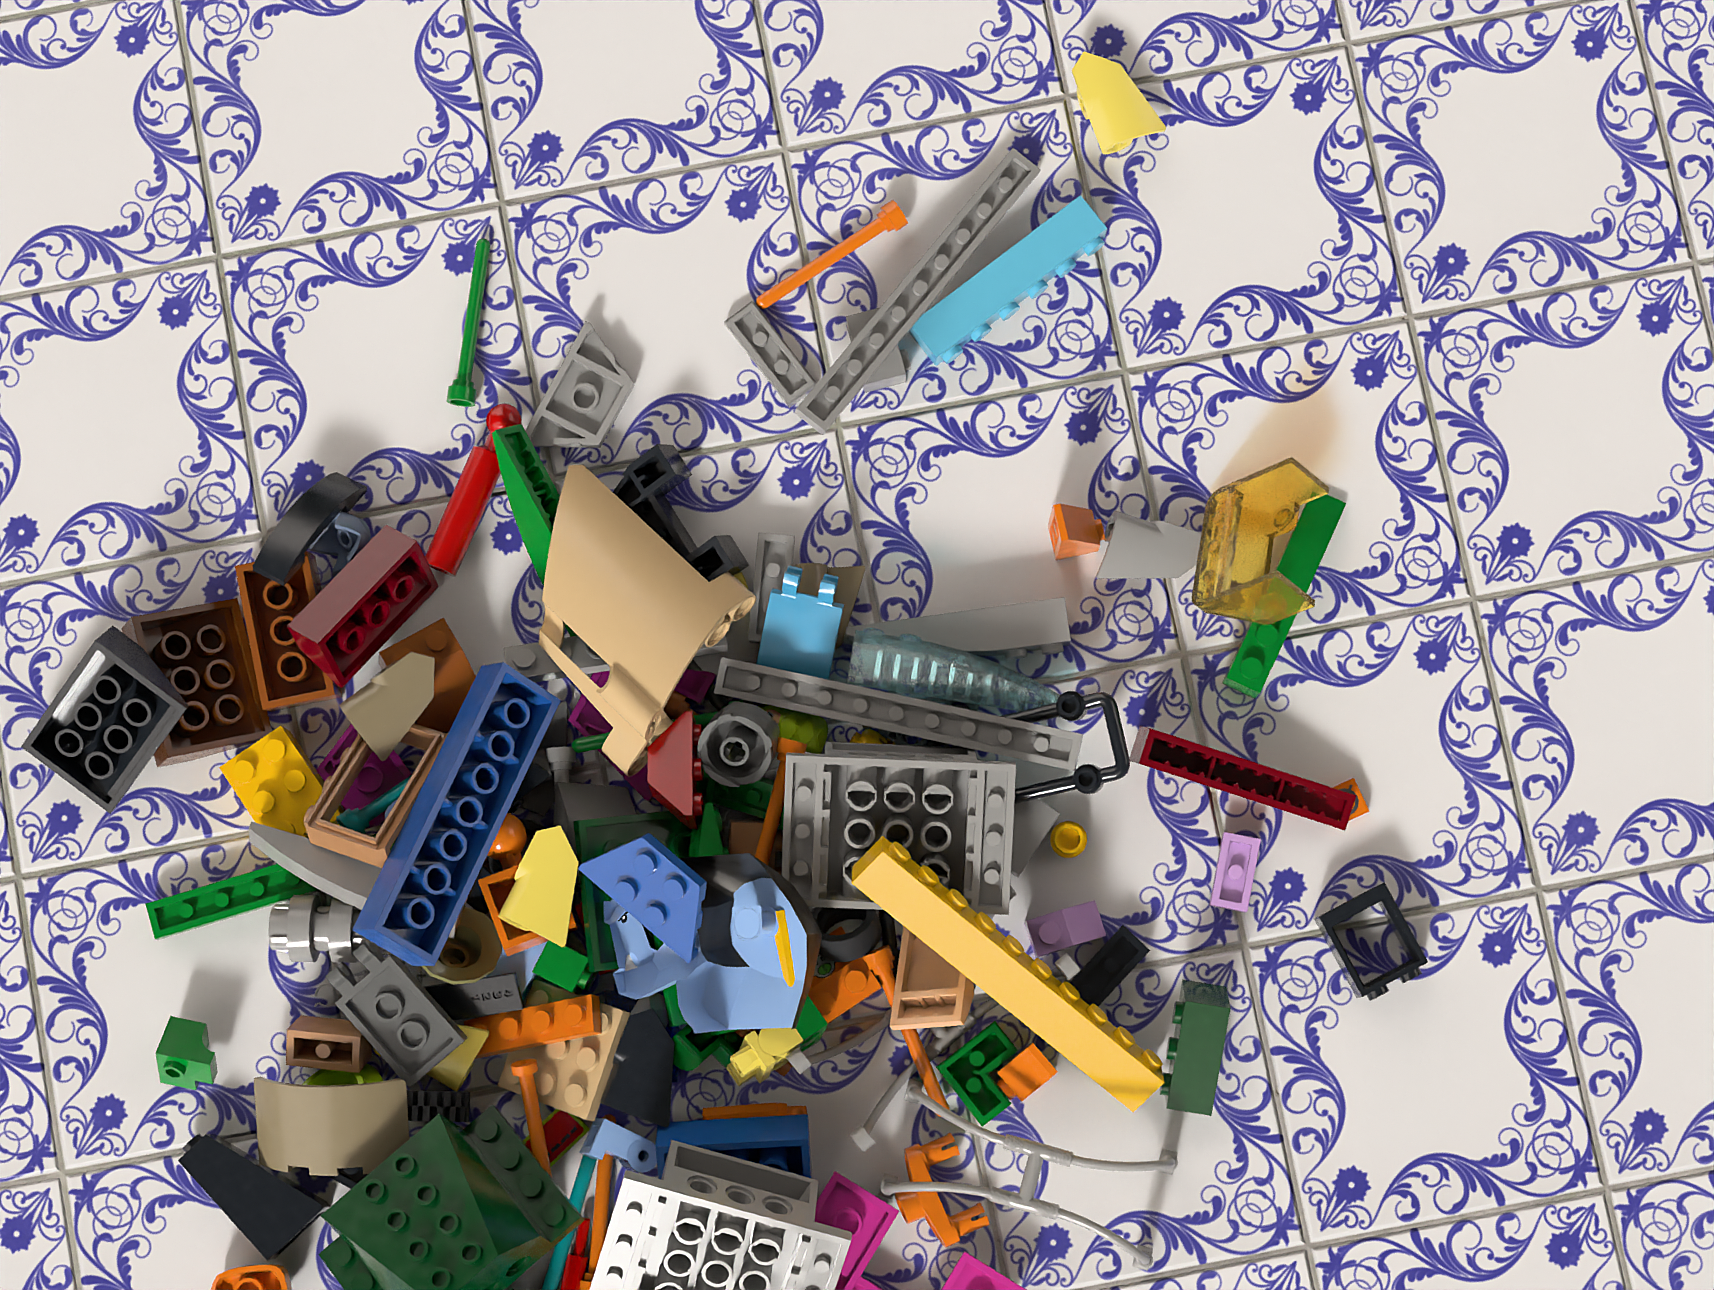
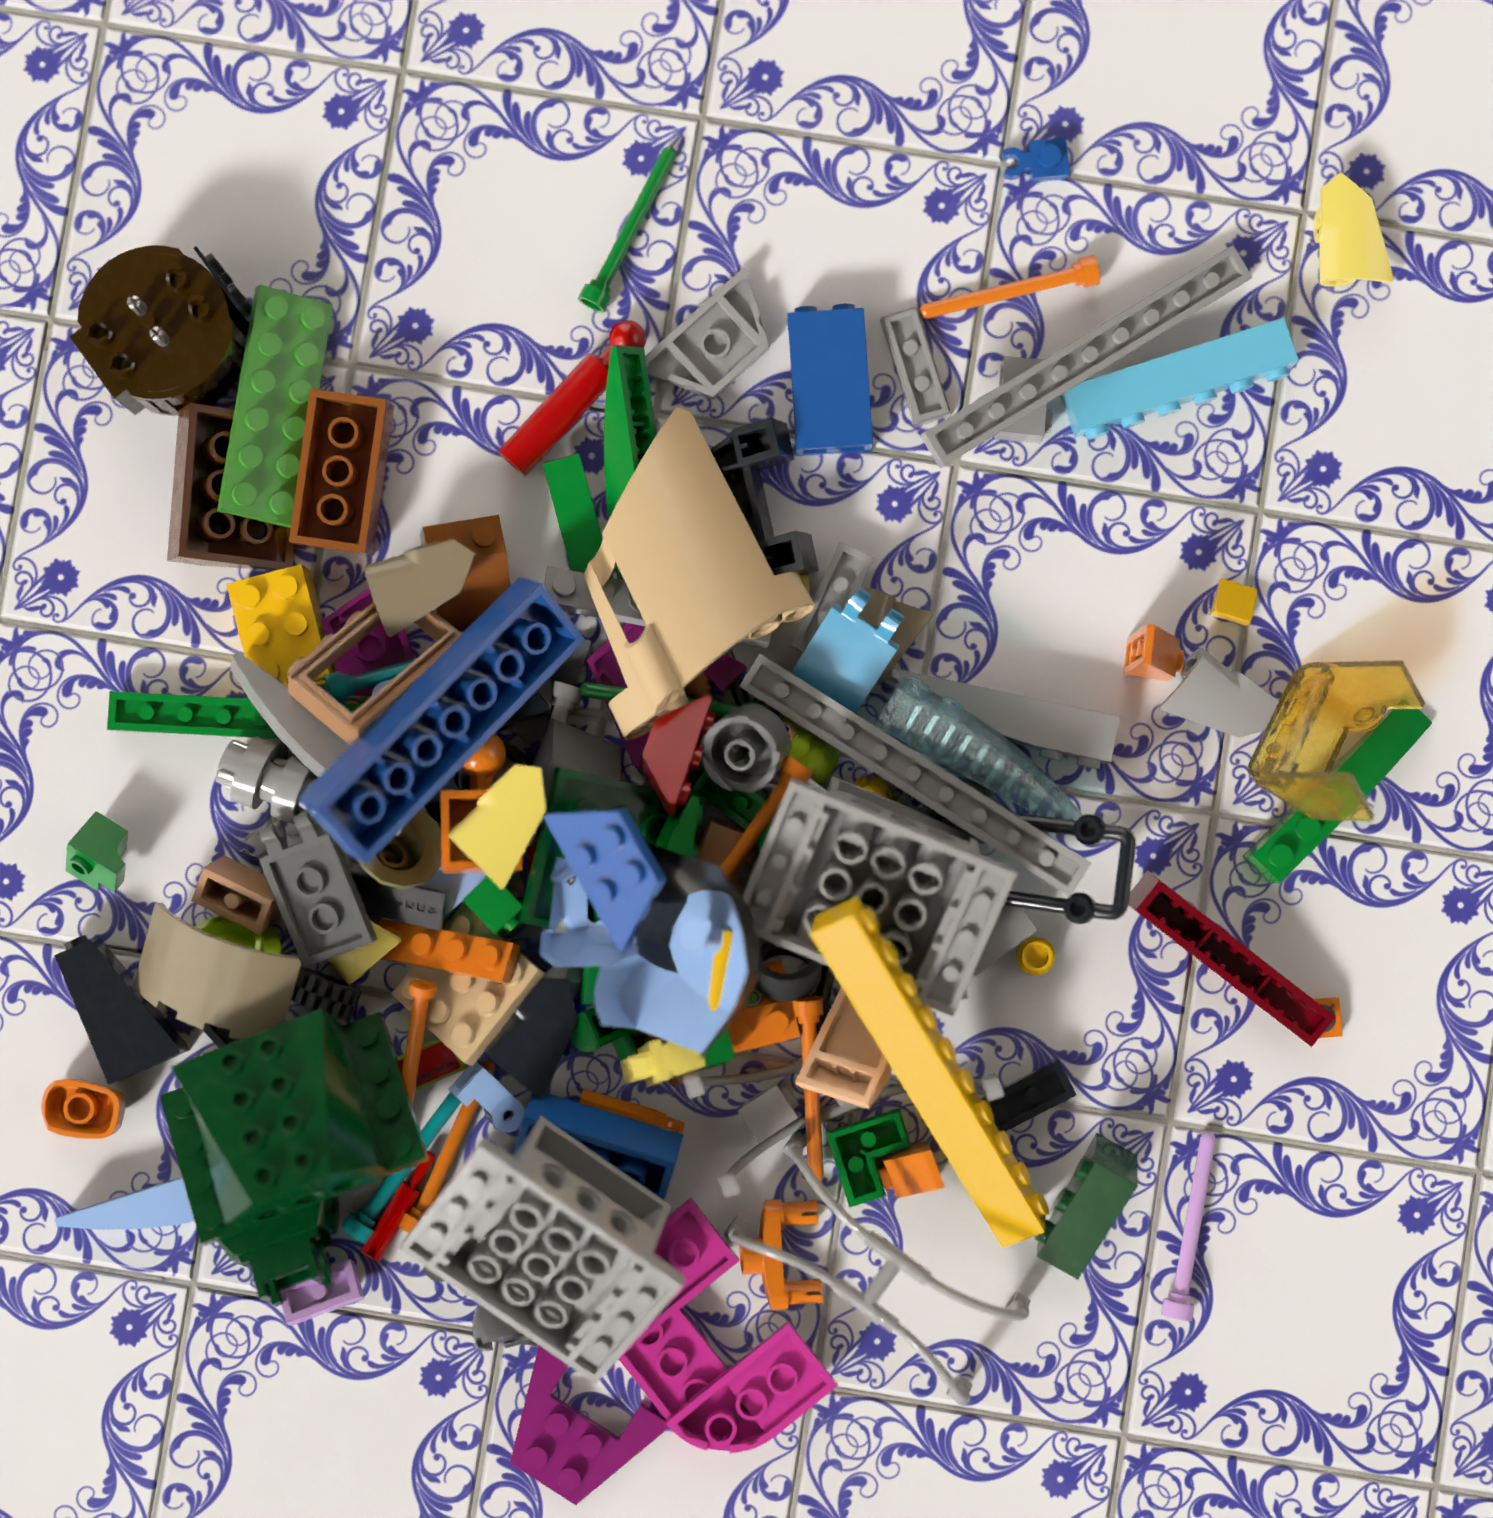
camera: 15 degrees right, 5 degrees up
black slope [21,626,189,814] -> none
black slope [253,472,367,586] -> none
dark red slope [287,525,439,688] -> none
sand blue piece [309,512,371,577] -> none
lavender slope [1024,900,1106,958] -> none
lavender plate [1209,832,1261,913] -> none
black window [1314,882,1428,1001] -> none
none -> dark brown piece [69,245,252,416]
none -> bright green plate [217,285,333,528]
none -> green slope [542,453,614,617]
none -> light grey brick [737,1082,800,1144]
none -> blue panel [787,303,873,456]
none -> blue plate [1001,137,1070,183]
none -> lavender piece [1161,1132,1216,1321]
none -> yellow slope [1209,578,1257,626]

